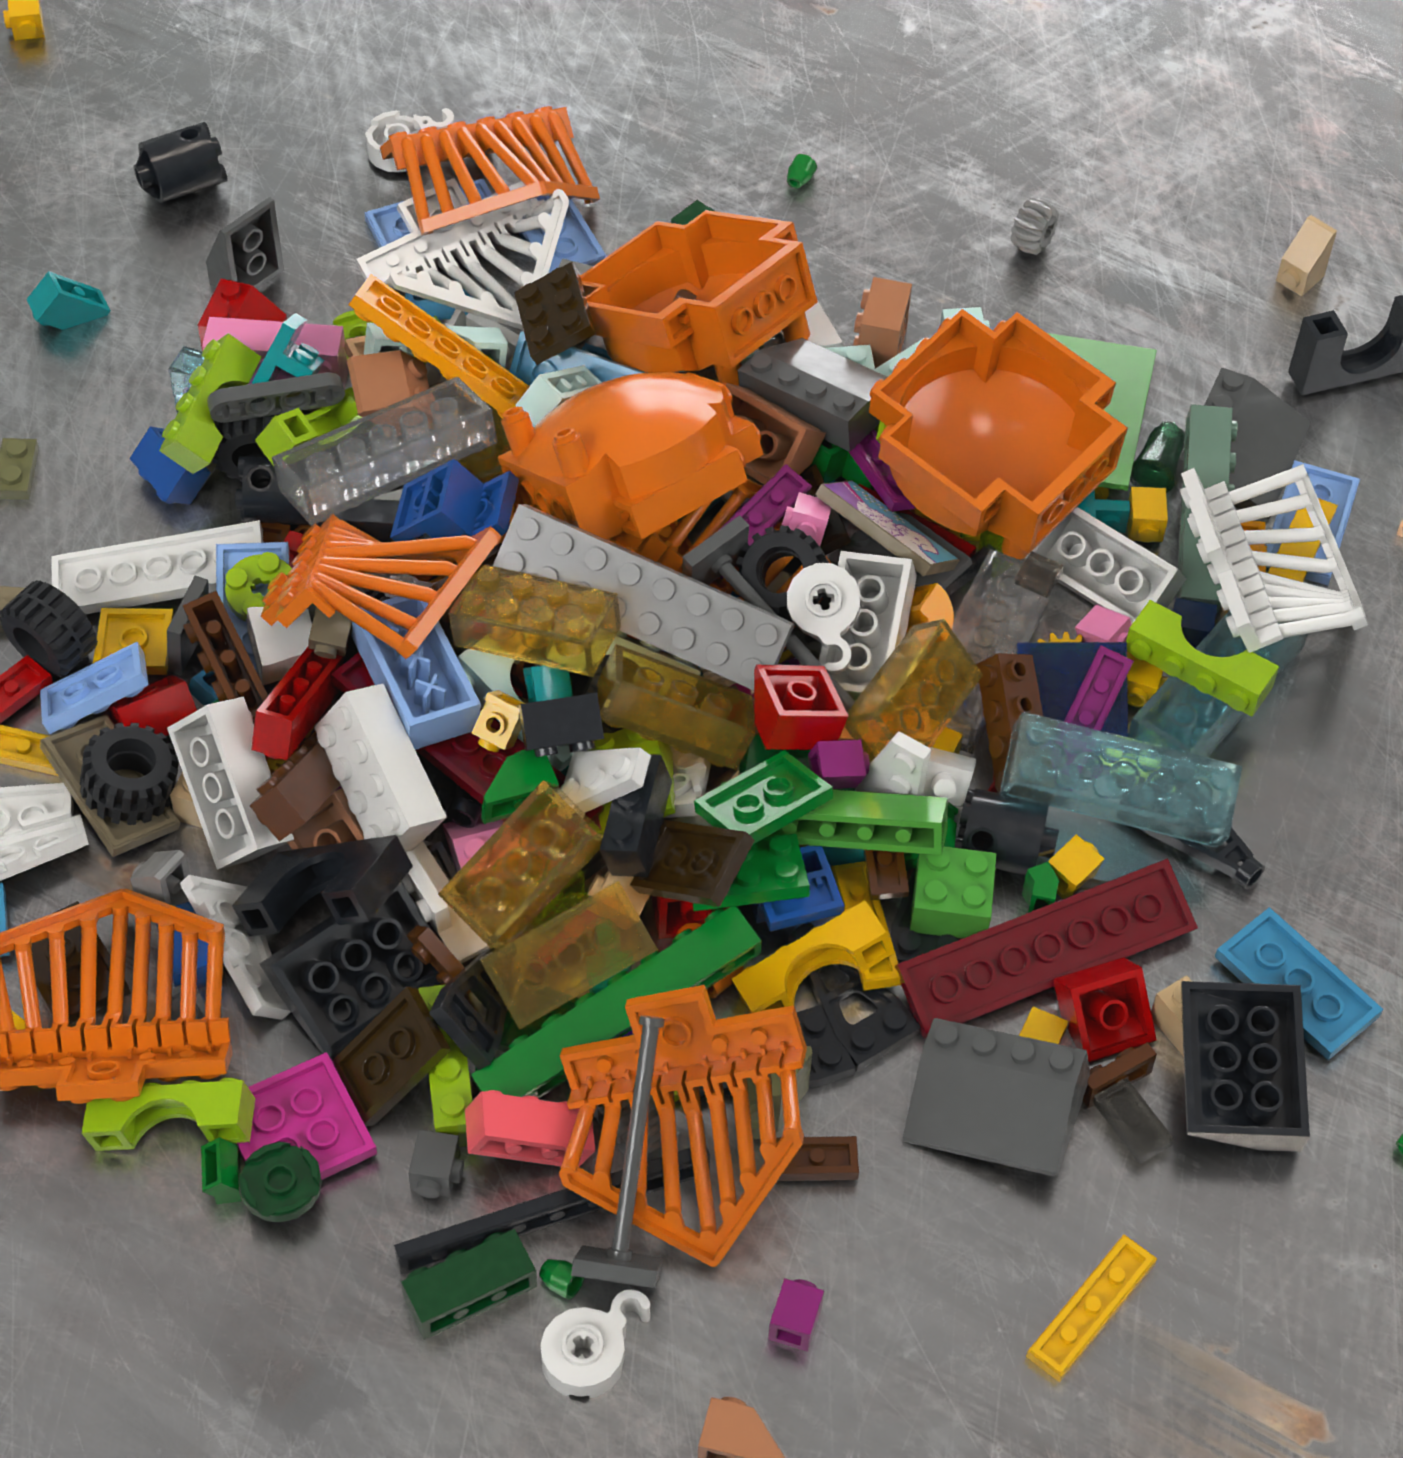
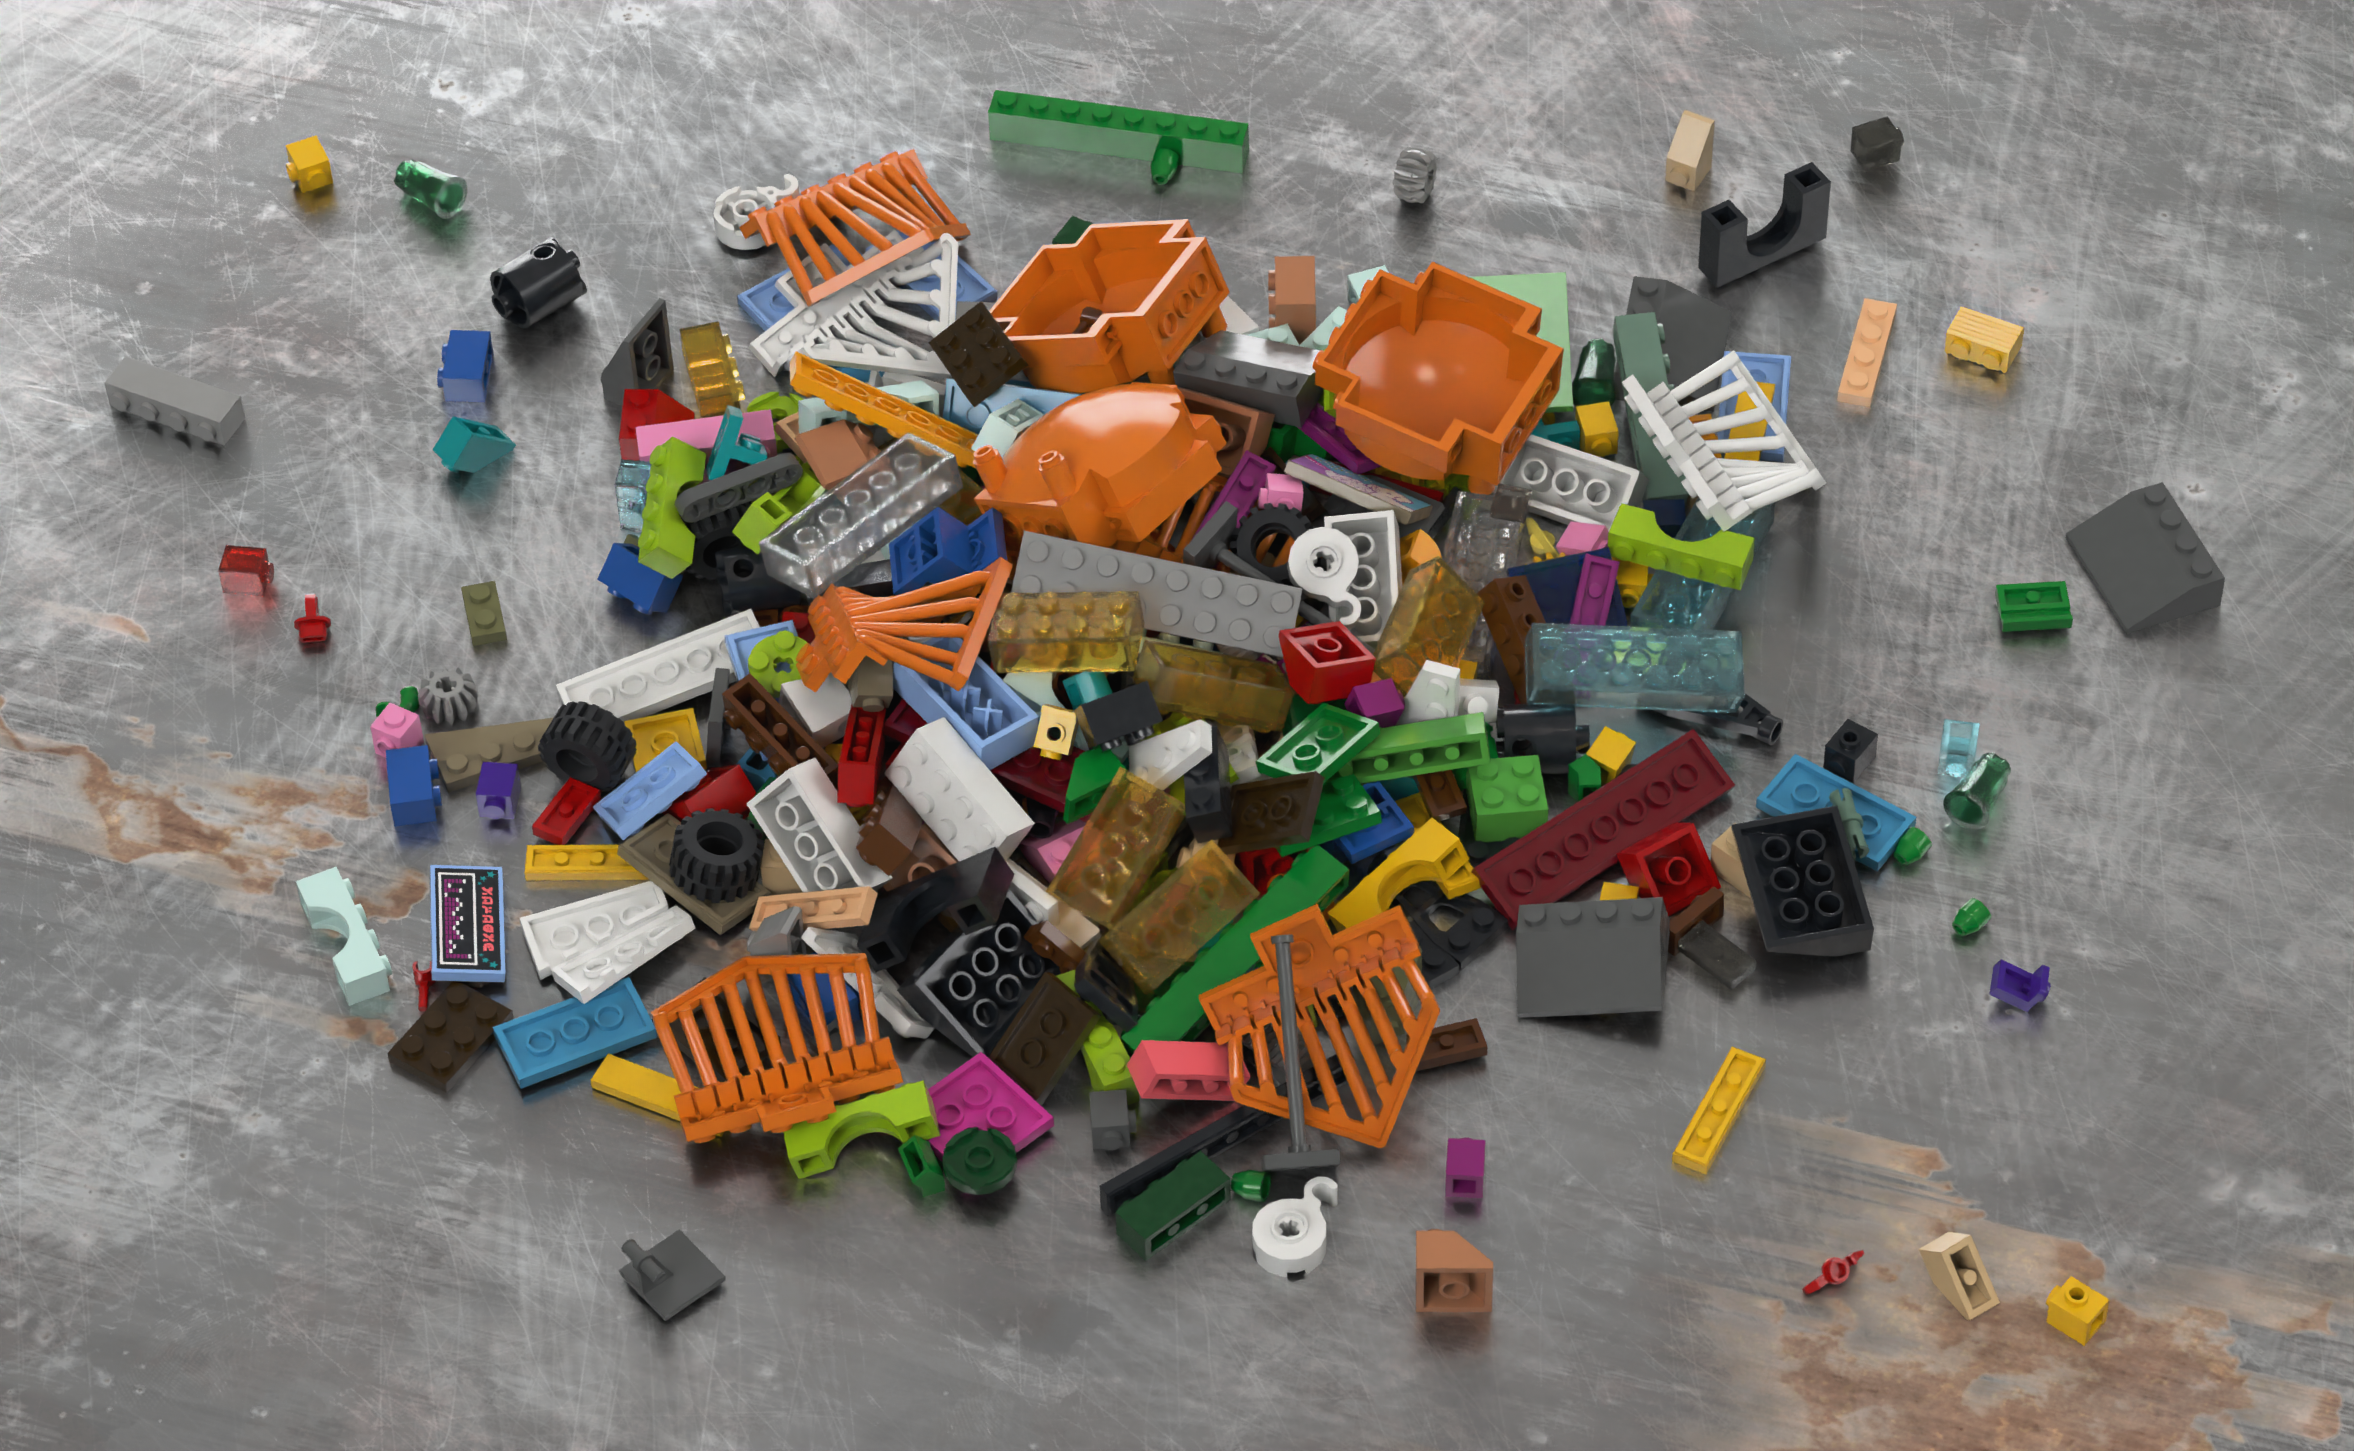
camera: 10 degrees left, 5 degrees down
none -> clear green plant [394,159,467,219]
none -> blue brick [437,330,494,403]
none -> clear yellow brick [679,321,745,418]
none -> light nougat plate [749,886,878,931]
none -> green brick [988,90,1249,174]
none -> light yellow piece [1525,517,1559,558]
none -> black brick [1823,719,1878,783]
none -> sand green pin [1829,788,1869,860]
none -> green hose [1894,827,1932,866]

